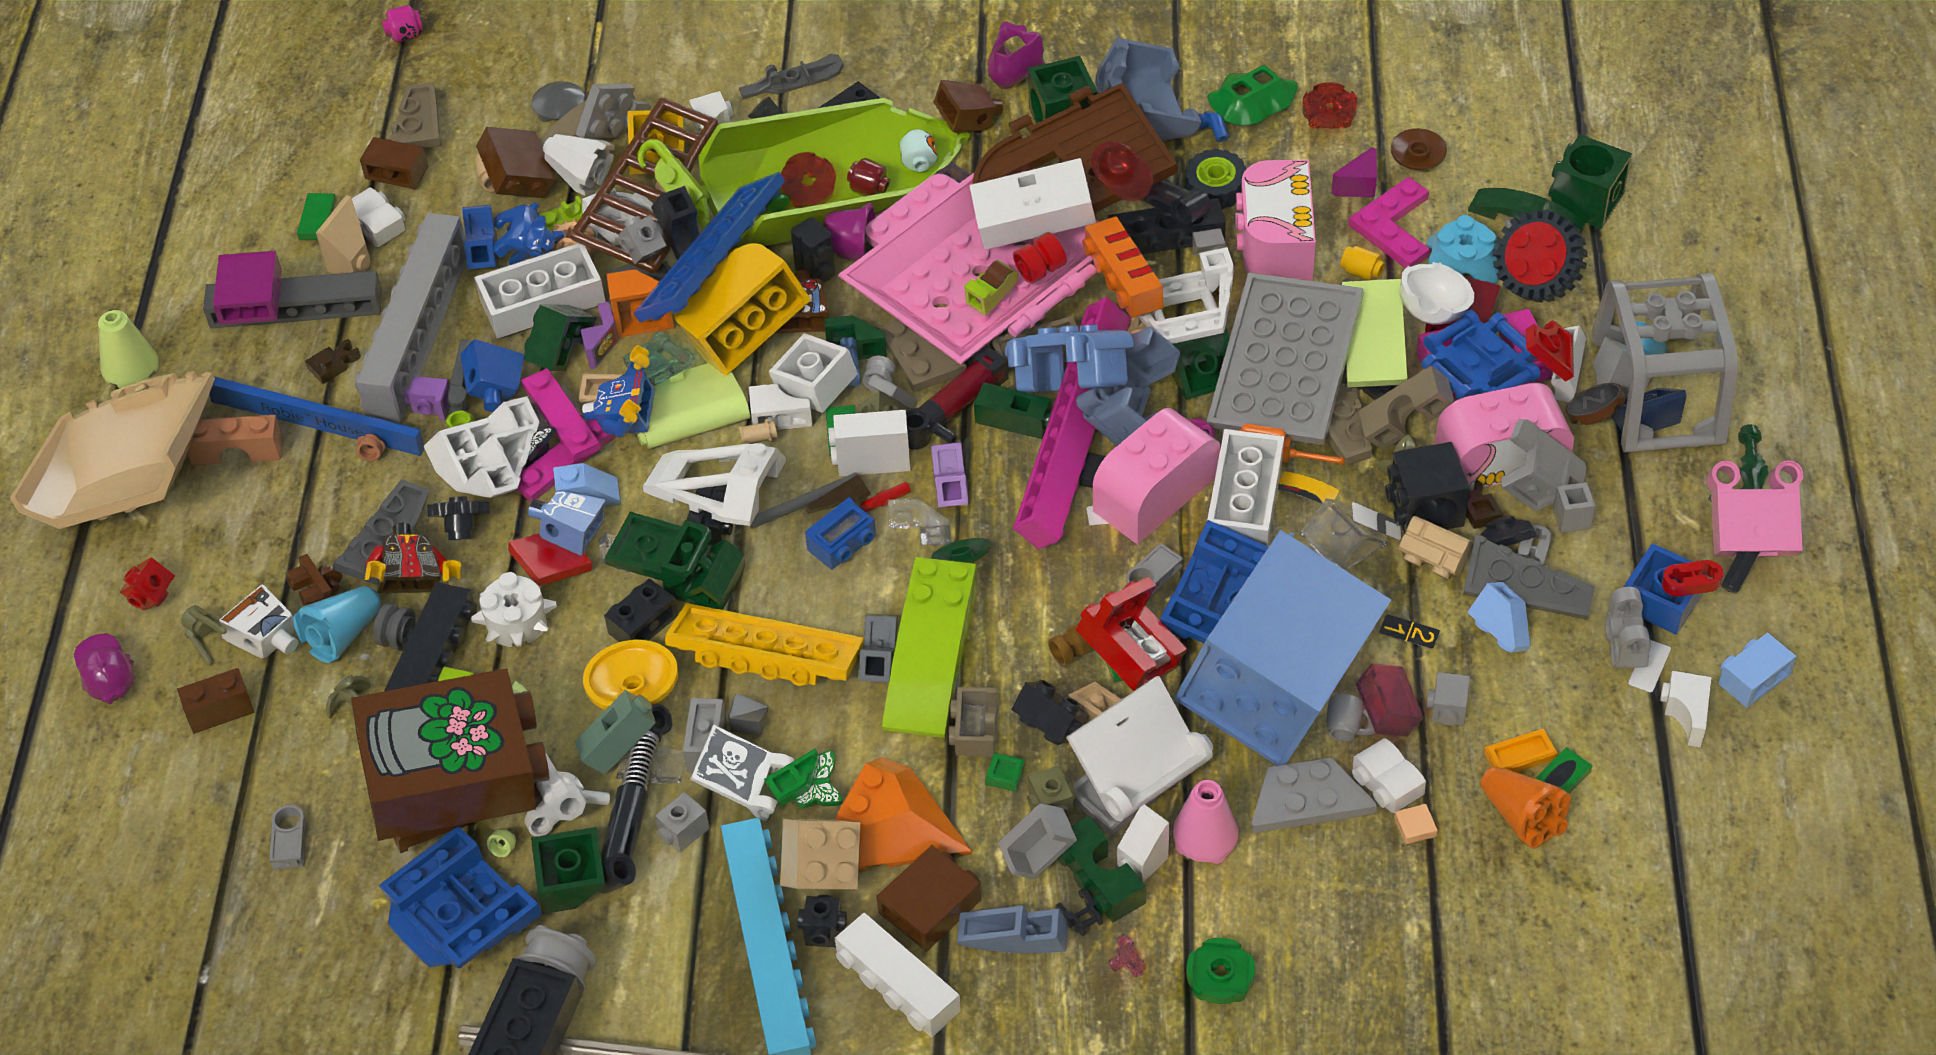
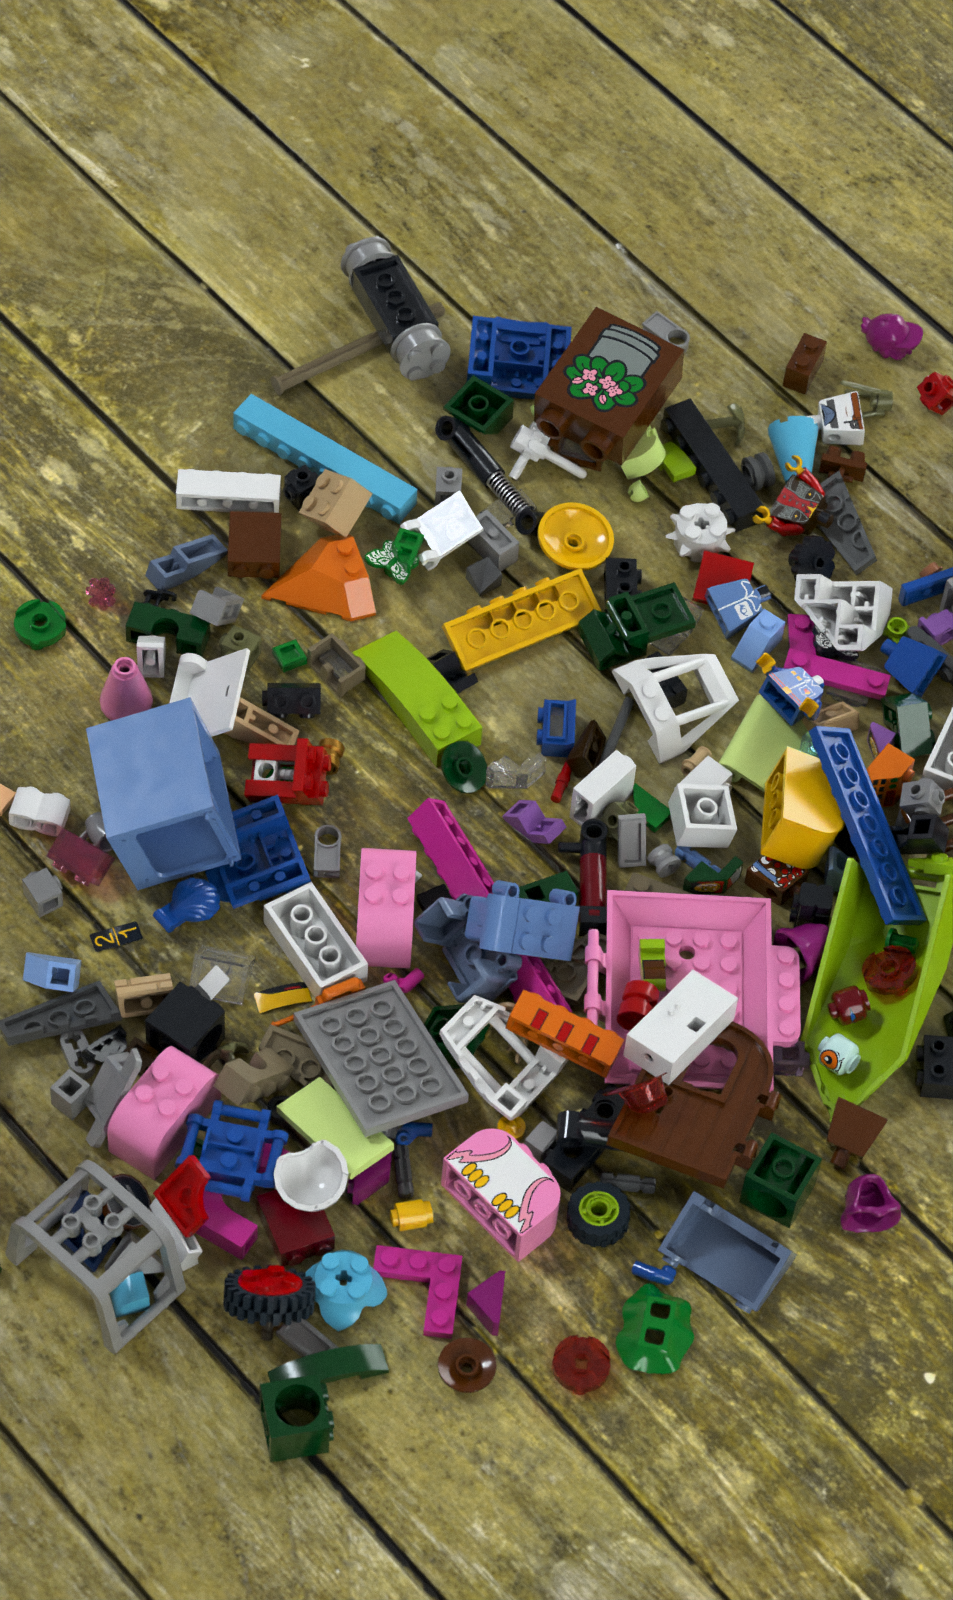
camera: 130 degrees right, 5 degrees up
sand green brick [575,690,656,774] -> none
light grey wing [1251,757,1377,833] -> none

